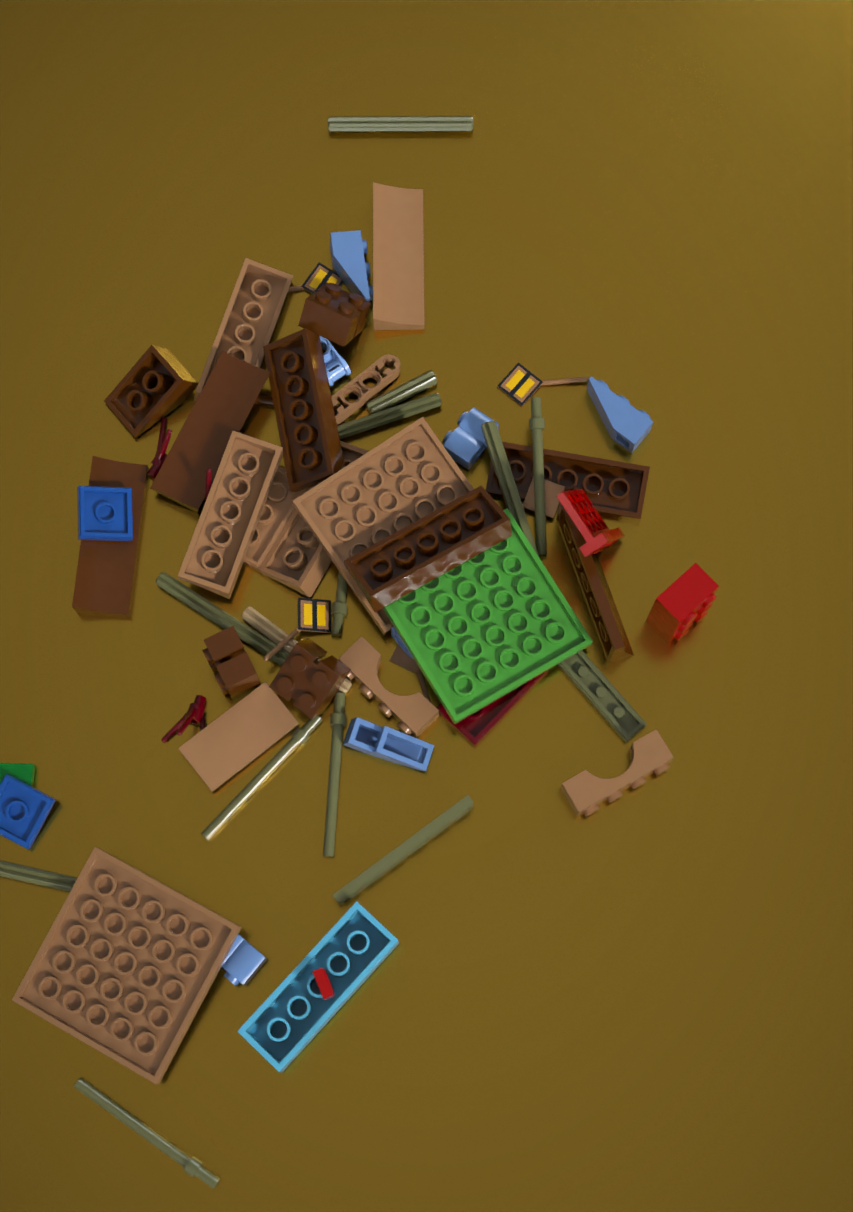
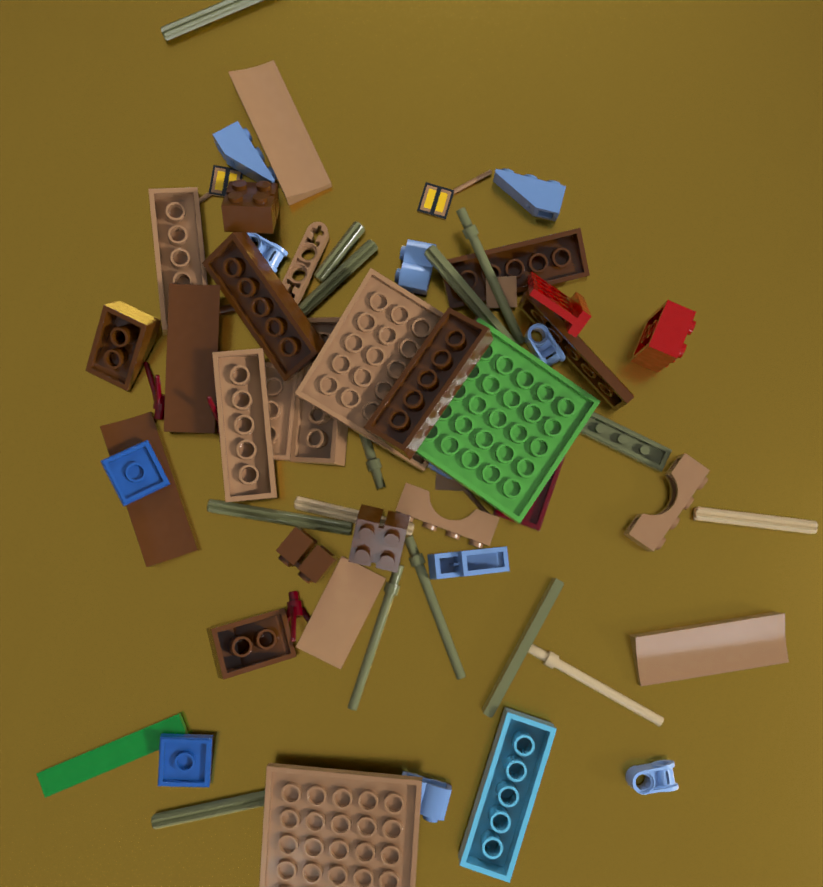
camera: 25 degrees left, 10 degrees up
piece [263,598,331,661] -> none
red tile [312,967,335,1000] -> none
none -> reddish brown slope [206,608,297,680]
none -> light blue piece [524,323,566,366]
none -> tan bar [528,644,664,727]
none -> light blue piece [626,760,679,795]
none -> medium nougat arch [630,612,789,686]
none -> tan axle [693,507,818,534]

